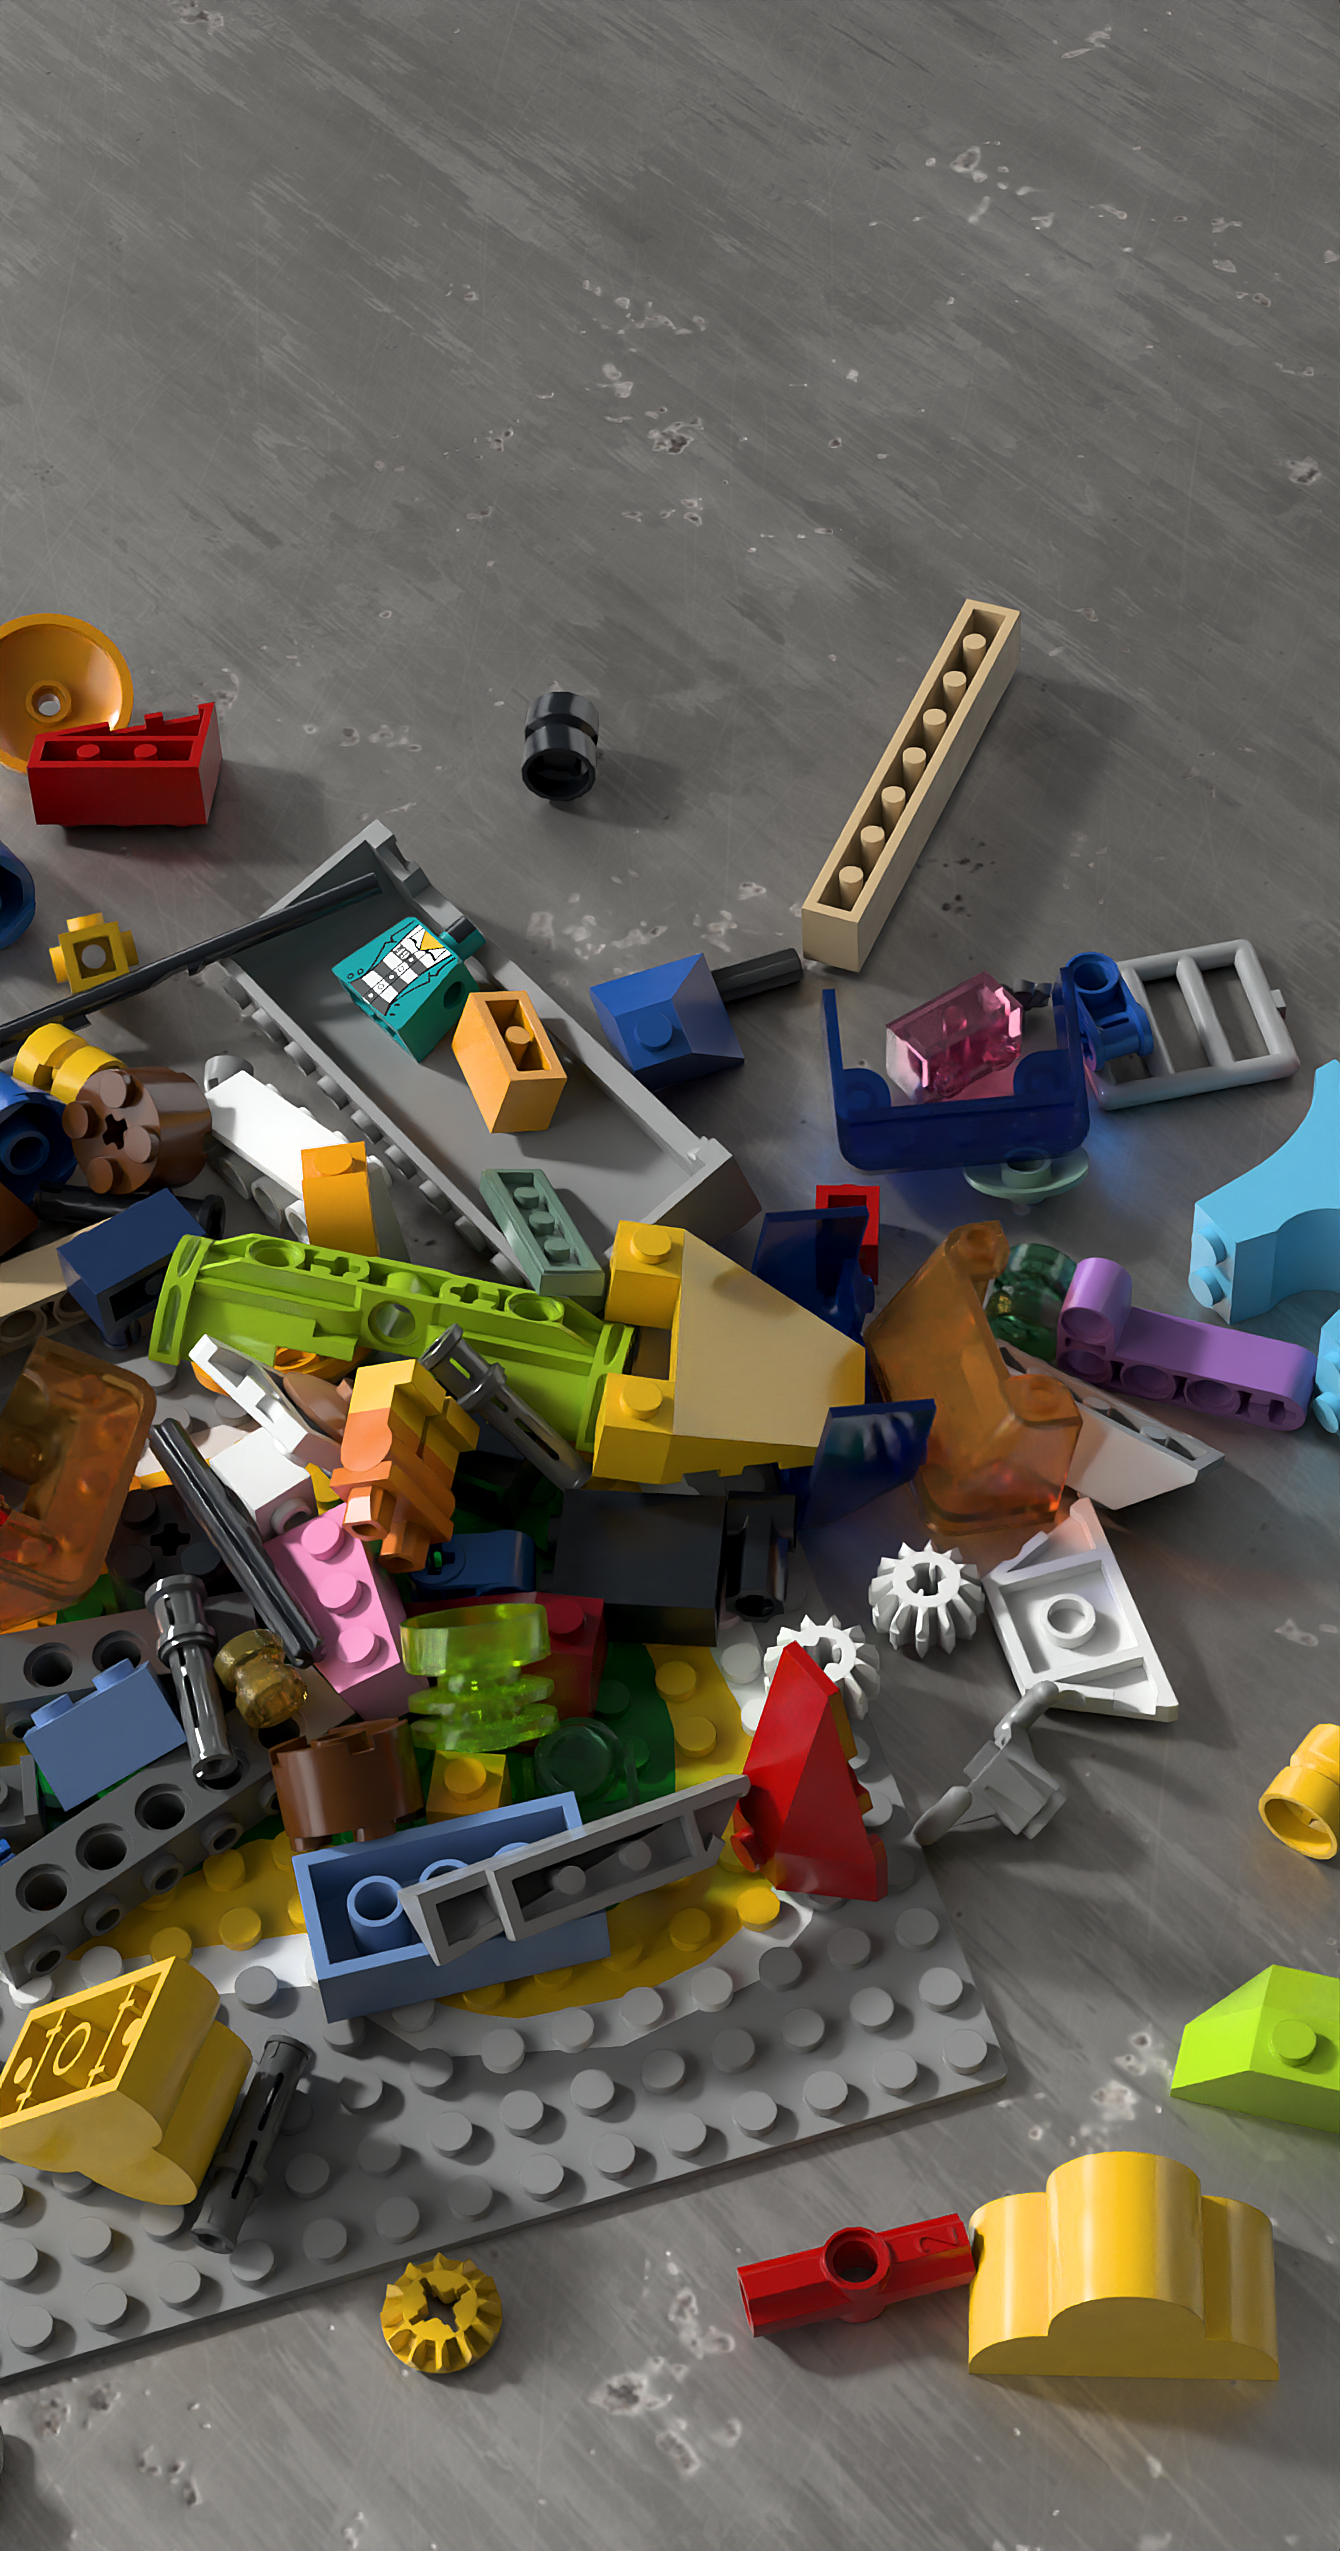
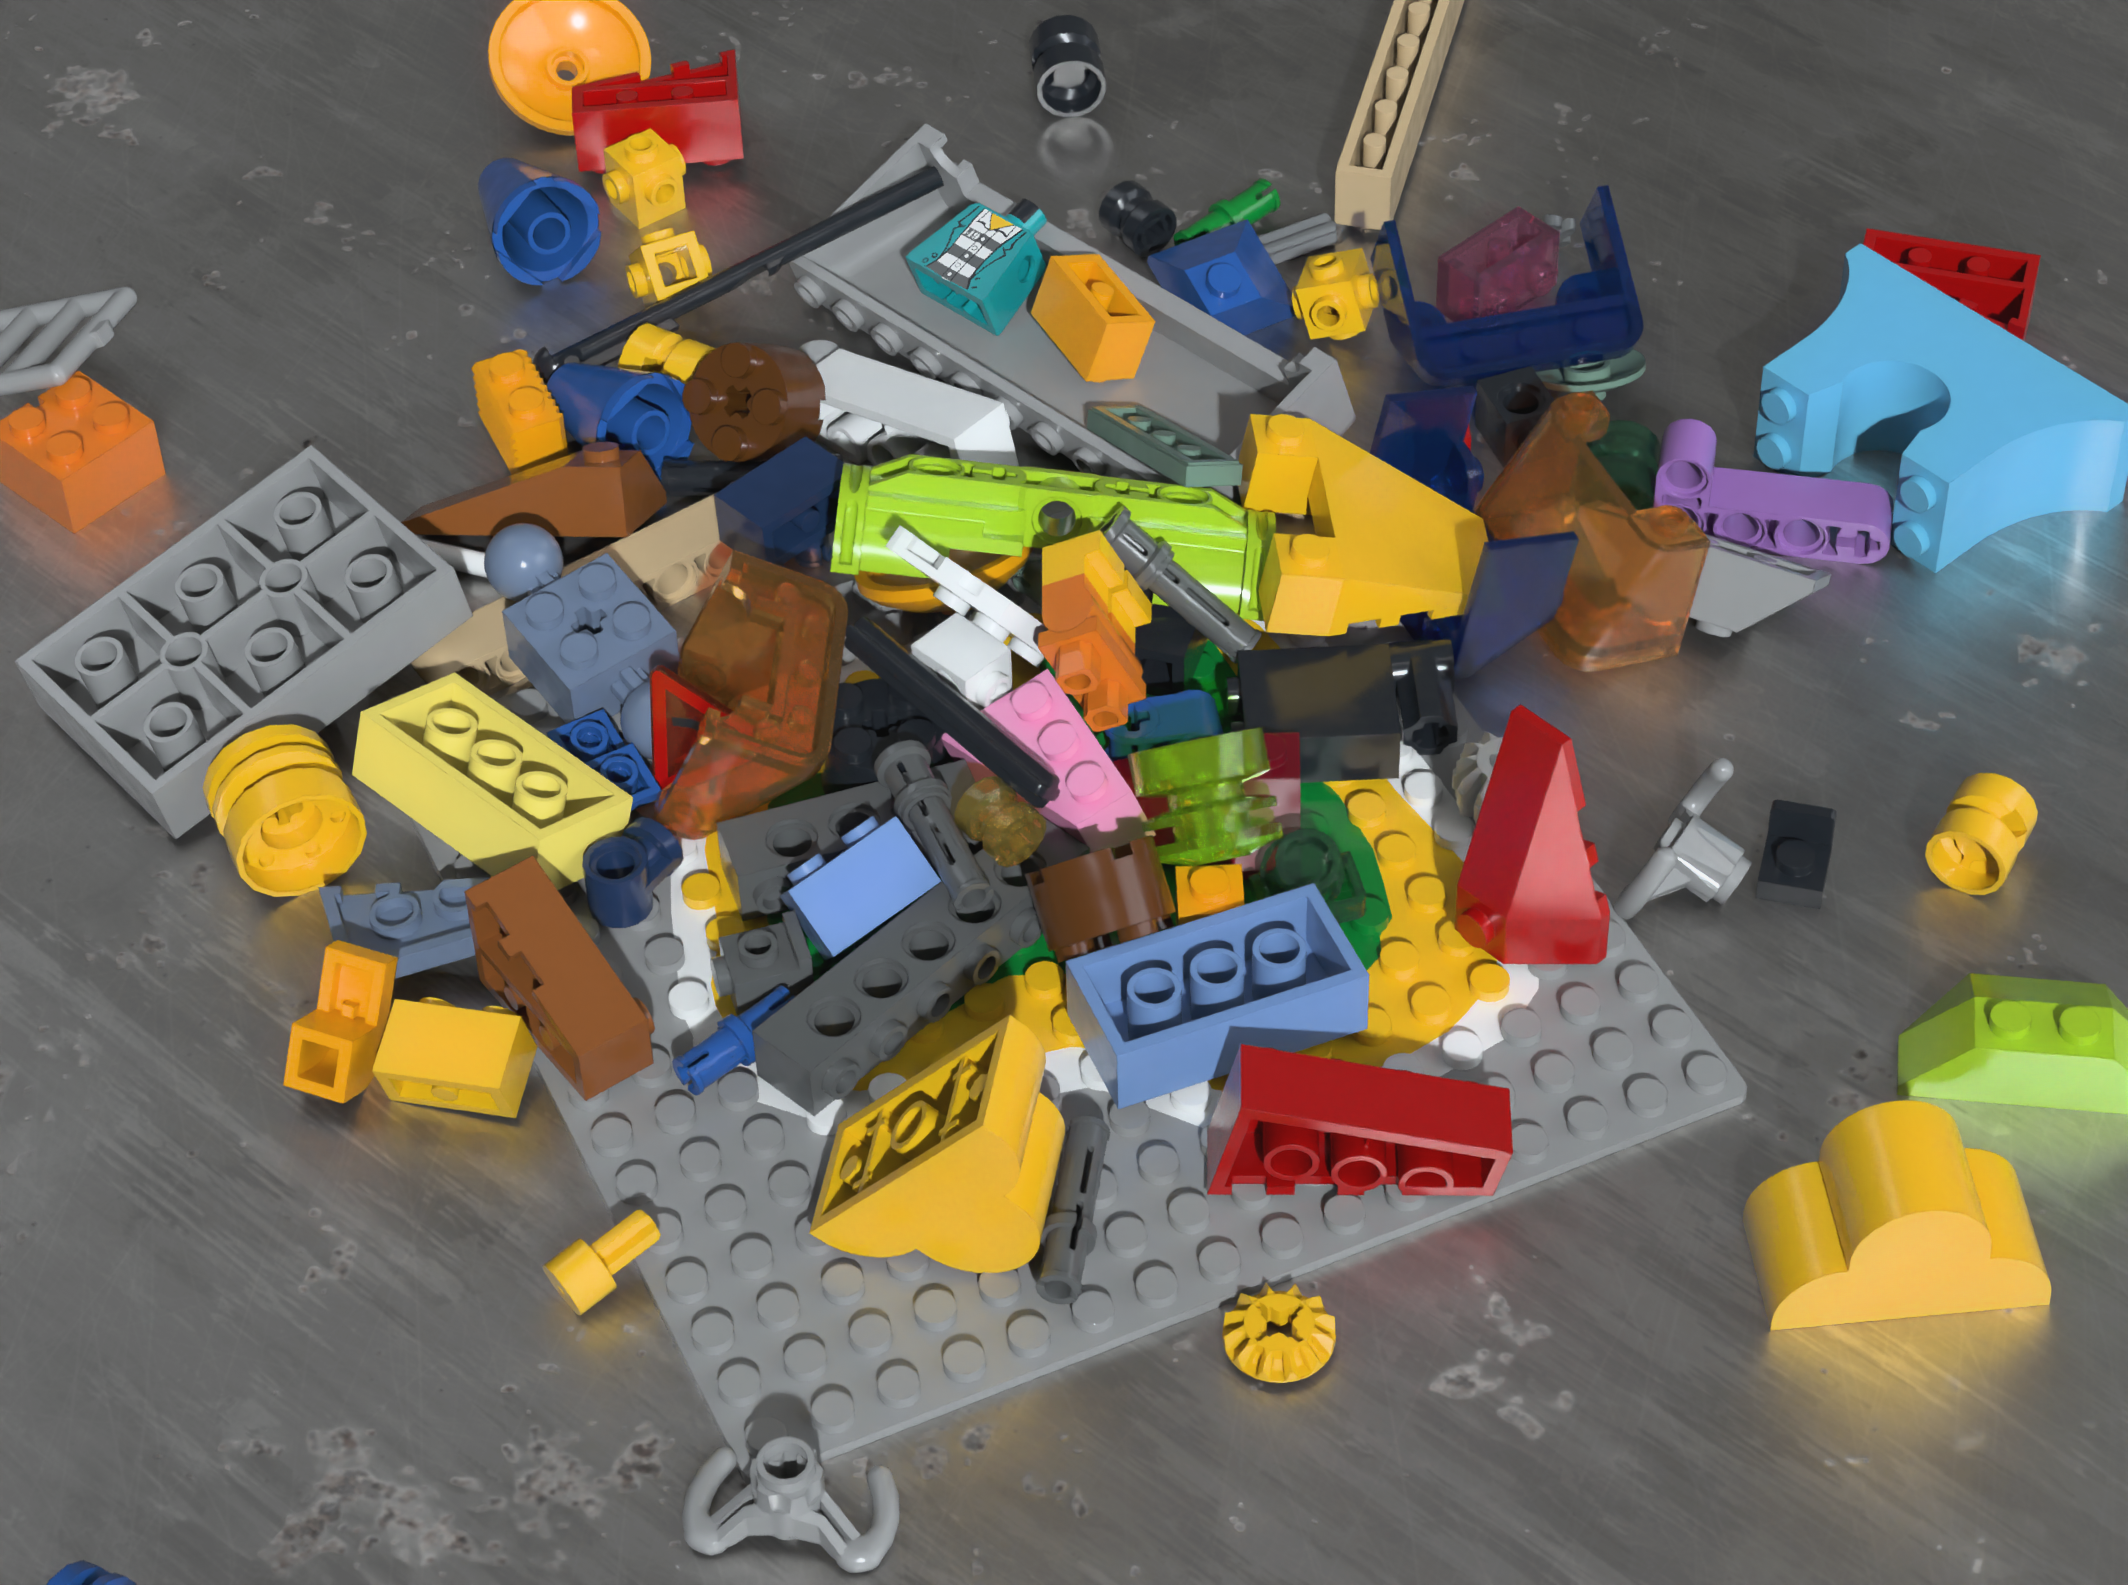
camera: 10 degrees left, 5 degrees down
nougat dish [282,1371,355,1445] -> none
light orange brick [301,1141,381,1258] -> none
light grey wedge [397,1774,751,1966] -> none
red piece [737,2213,976,2338] -> none
white gear [869,1539,985,1659] -> none
white wing [981,1497,1179,1722] -> none
light grey bar [1055,939,1300,1110] -> none
blue piece [1061,952,1154,1072] -> none
none -> yellow brick [602,128,686,229]
none -> black wheel [1099,180,1177,257]
none -> green pin [1173,178,1281,246]
none -> red wedge [1207,1044,1513,1196]
none -> yellow brick [1292,248,1379,340]
none -> black brick [1475,366,1561,468]
none -> black bracket [1755,800,1837,909]

